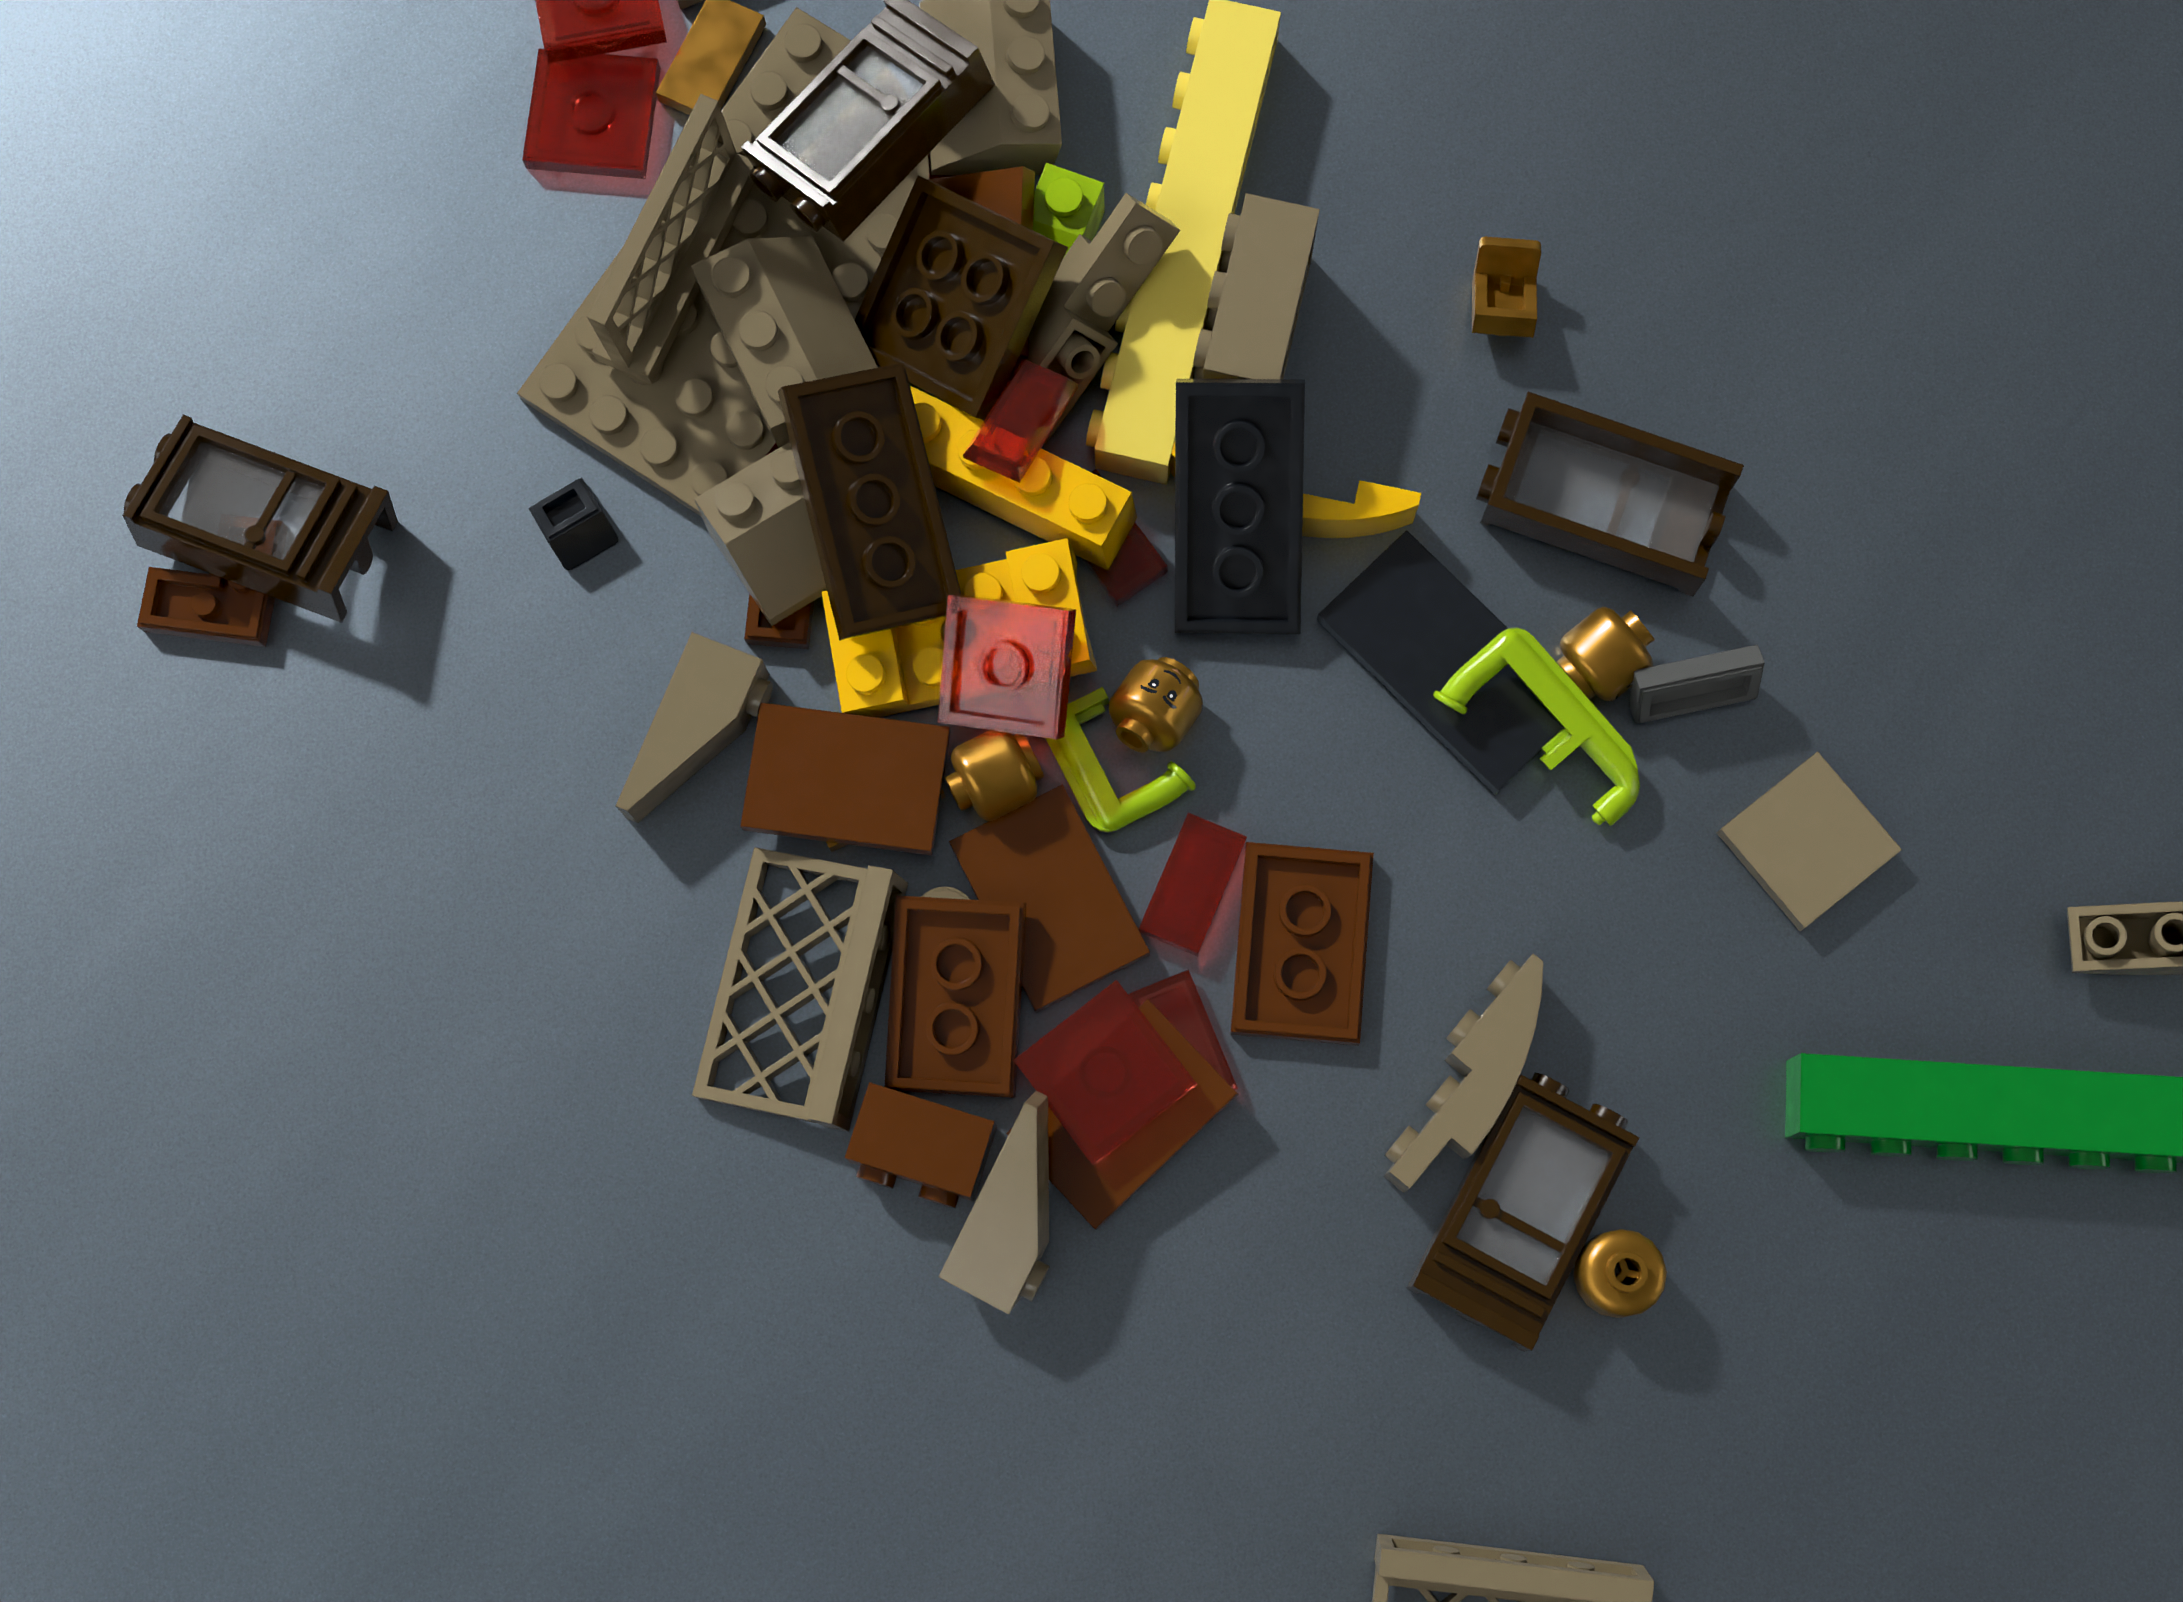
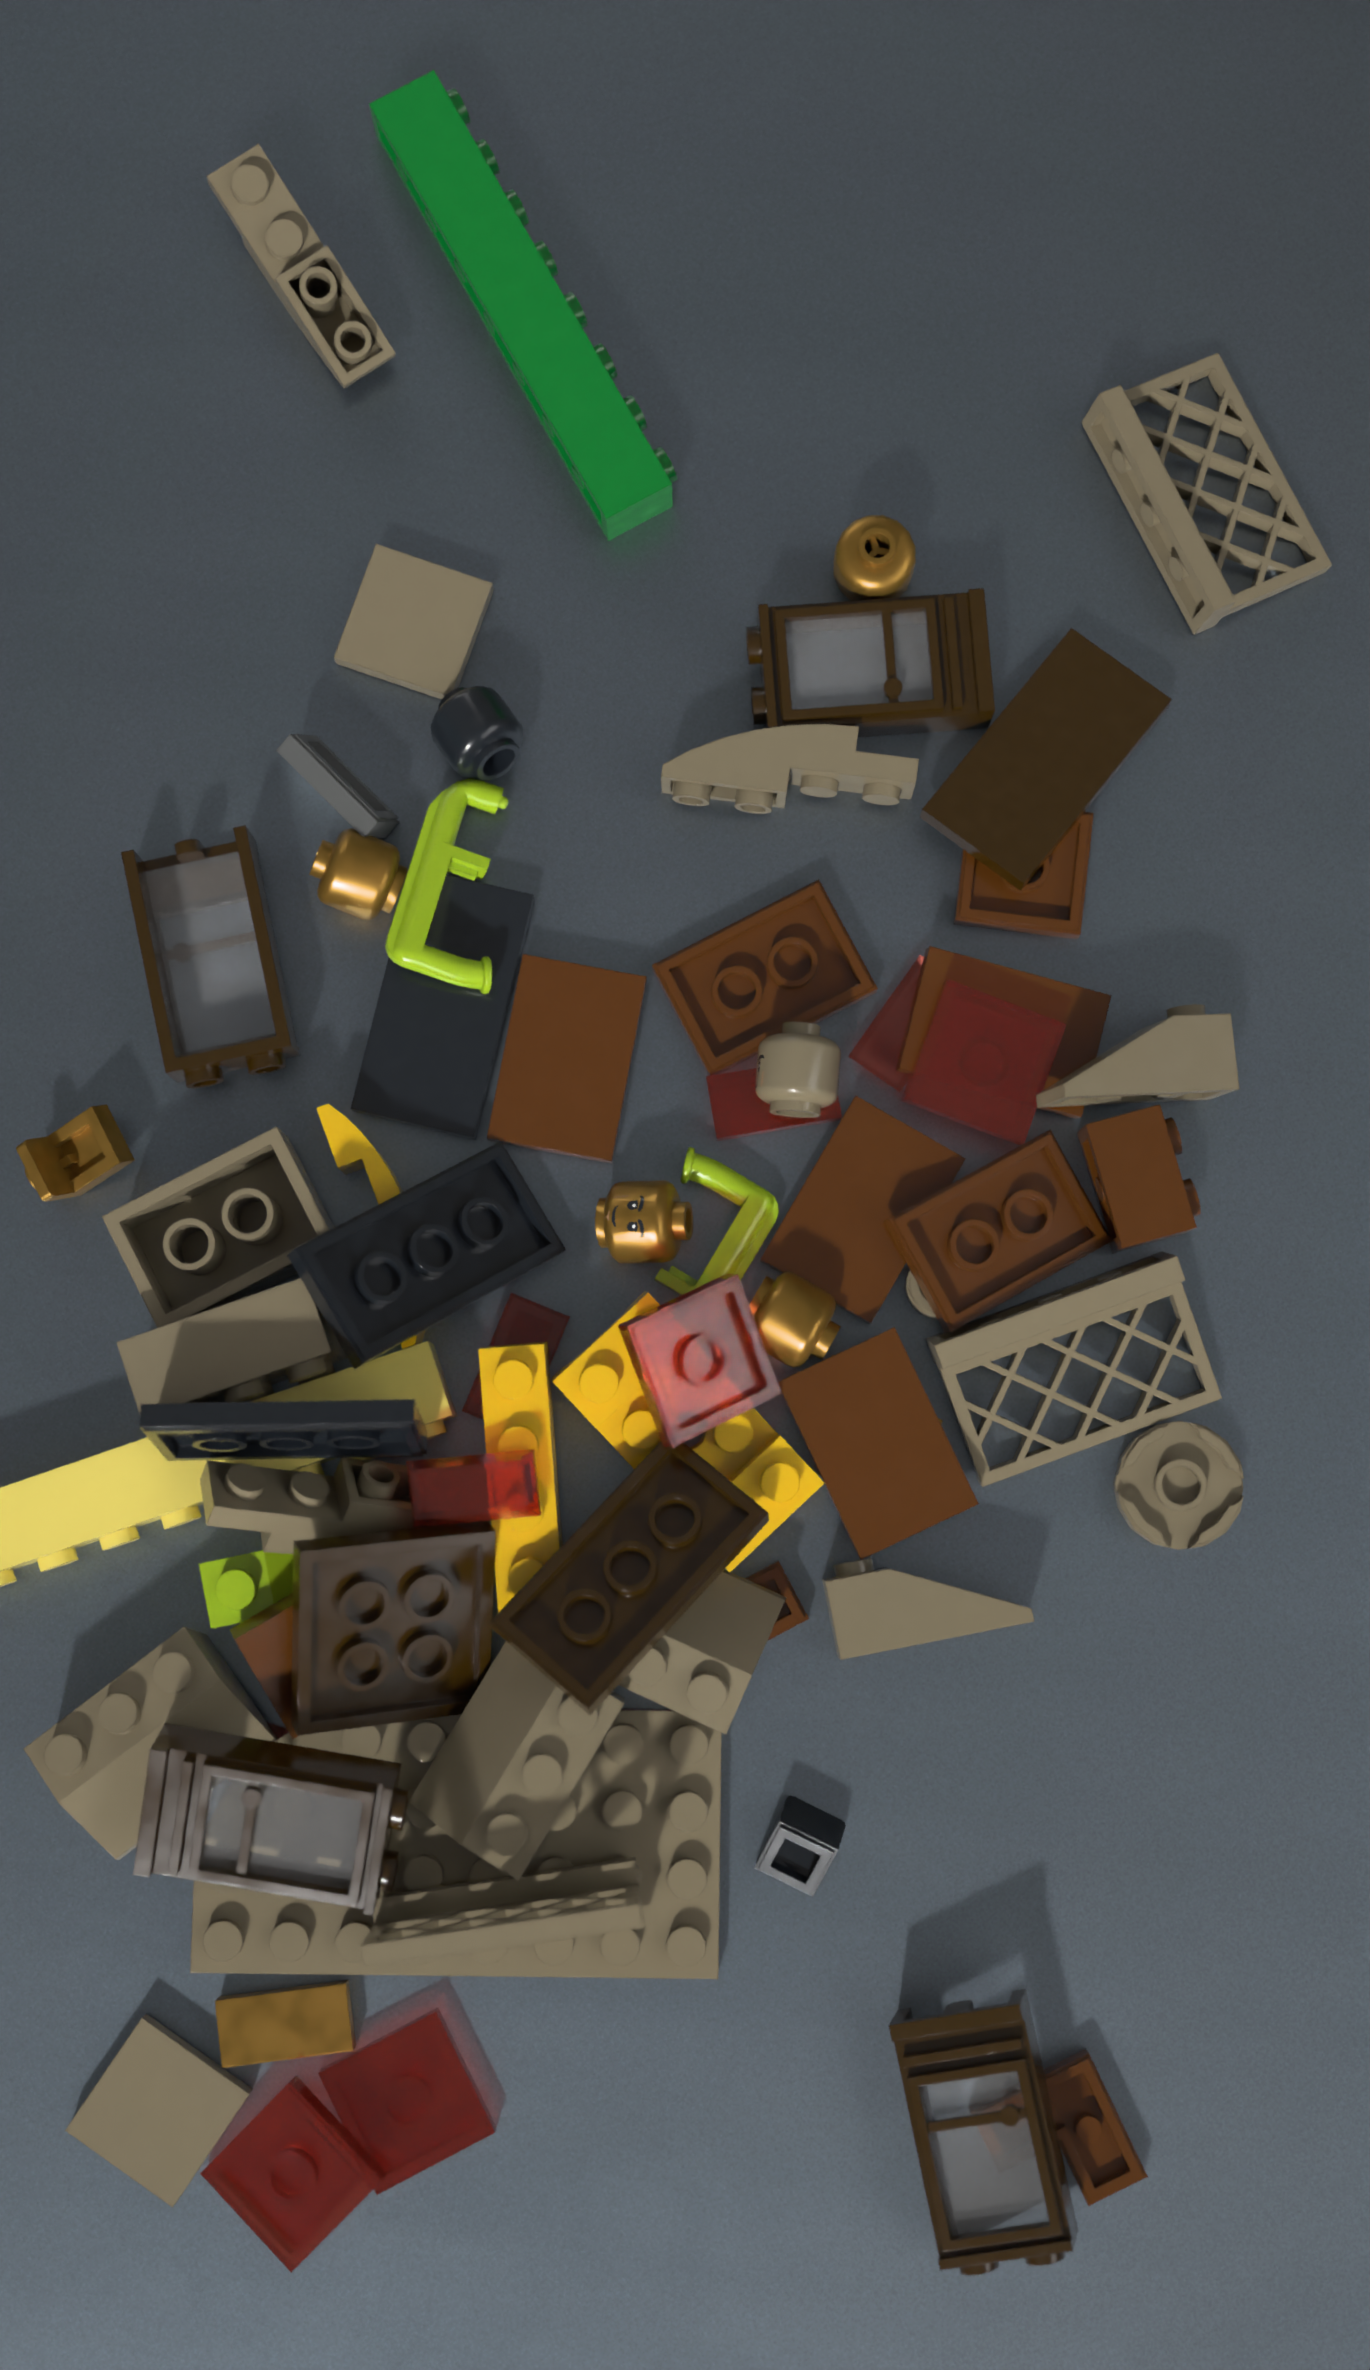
camera: 125 degrees left, 5 degrees up
none -> dark tan brick [102,1127,334,1328]
none -> black tile [140,1399,427,1461]
none -> black head [430,686,524,781]
none -> reddish brown tile [487,954,647,1164]
none -> dark tan head [755,1022,841,1118]
none -> dark brown tile [920,628,1172,891]
none -> reddish brown tile [953,812,1094,939]
none -> dark tan tile [1113,1421,1244,1550]

